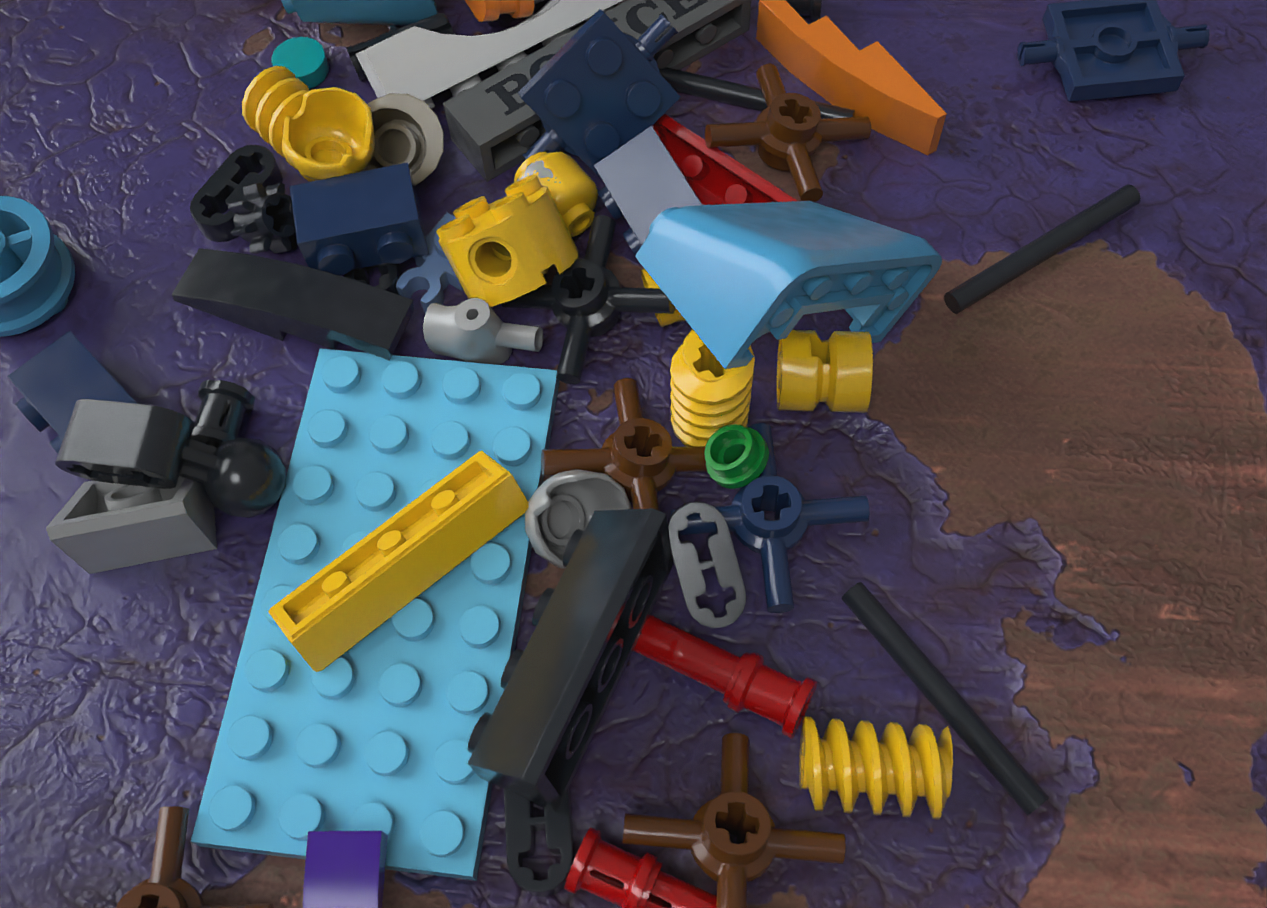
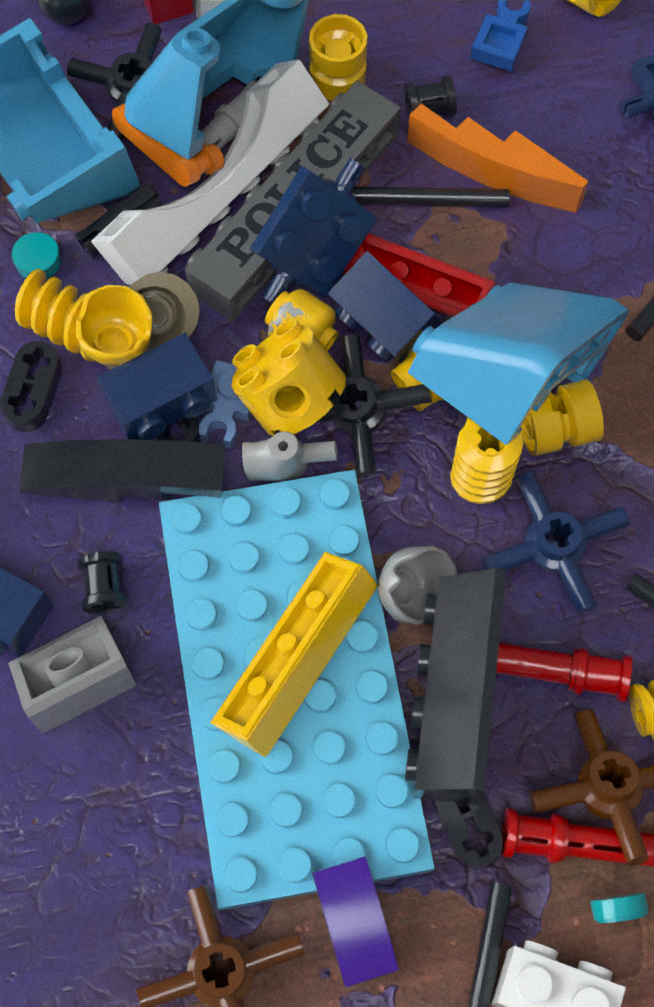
camera: 20 degrees left, 5 degrees up
black beam [55,399,286,518] -> none
black gear [228,182,296,254] -> none
reddish brown bar [541,378,707,511] -> none
black beam [668,501,746,628] -> none
green plate [704,424,769,489] -> none
reddish brown bar [705,64,871,202] -> none

